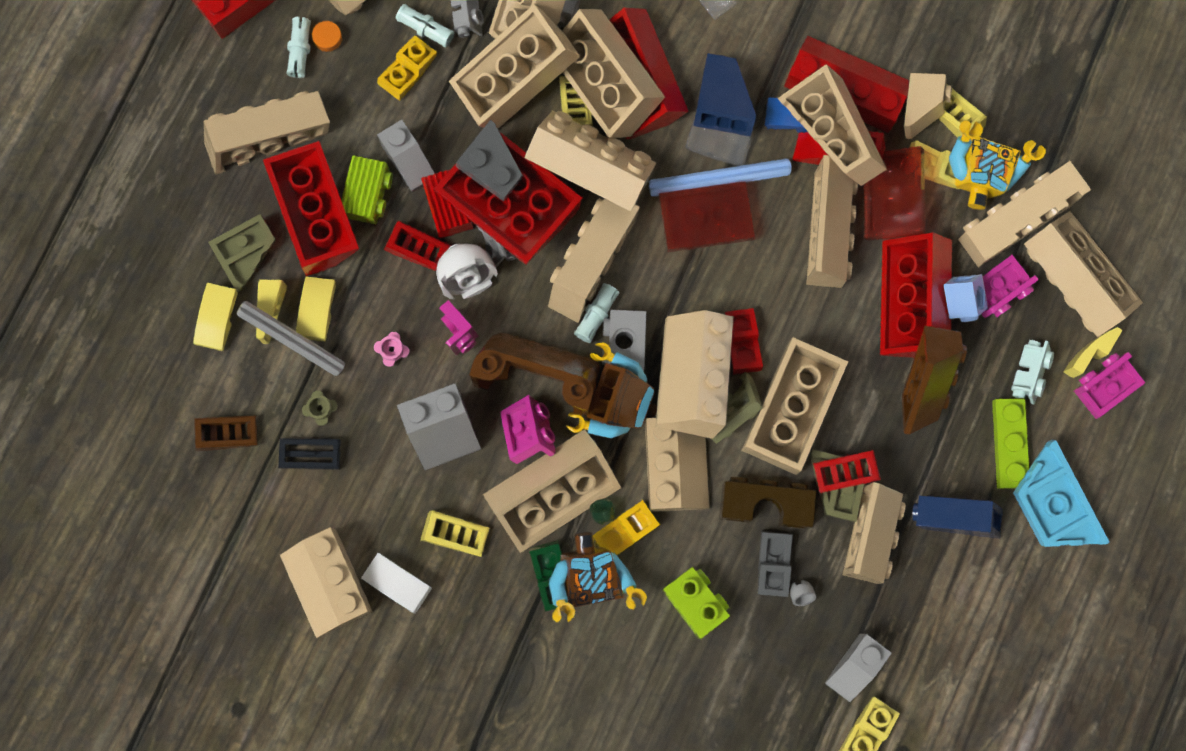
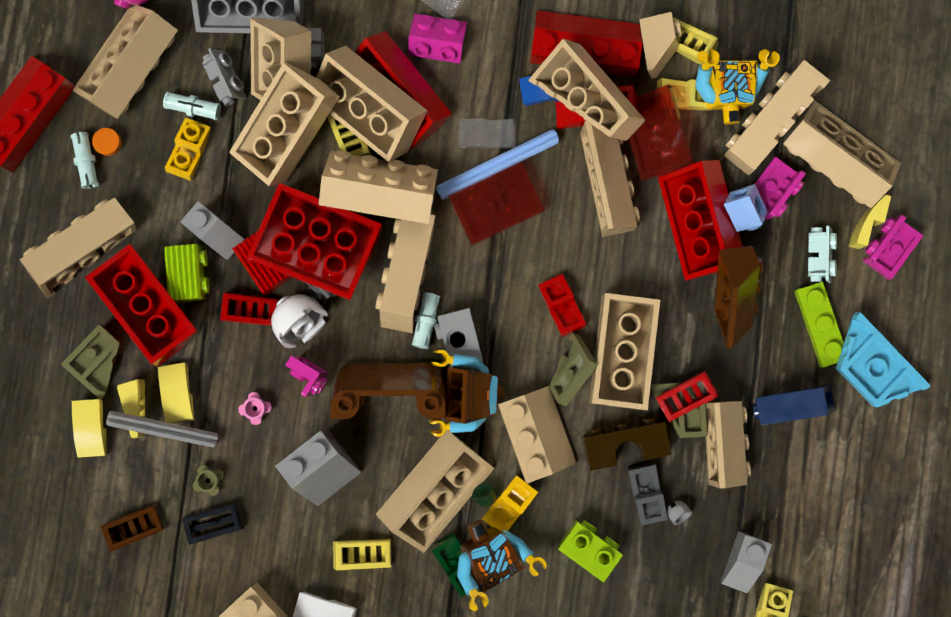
camera: 15 degrees left, 5 degrees up
dark grey wing [456,120,522,201] -> none
dark pink bracket [500,395,556,464] -> none
tan slope [655,310,733,439] -> none
dark blue slope [693,53,756,137] -> none
none -> dark pink bracket [408,14,467,63]

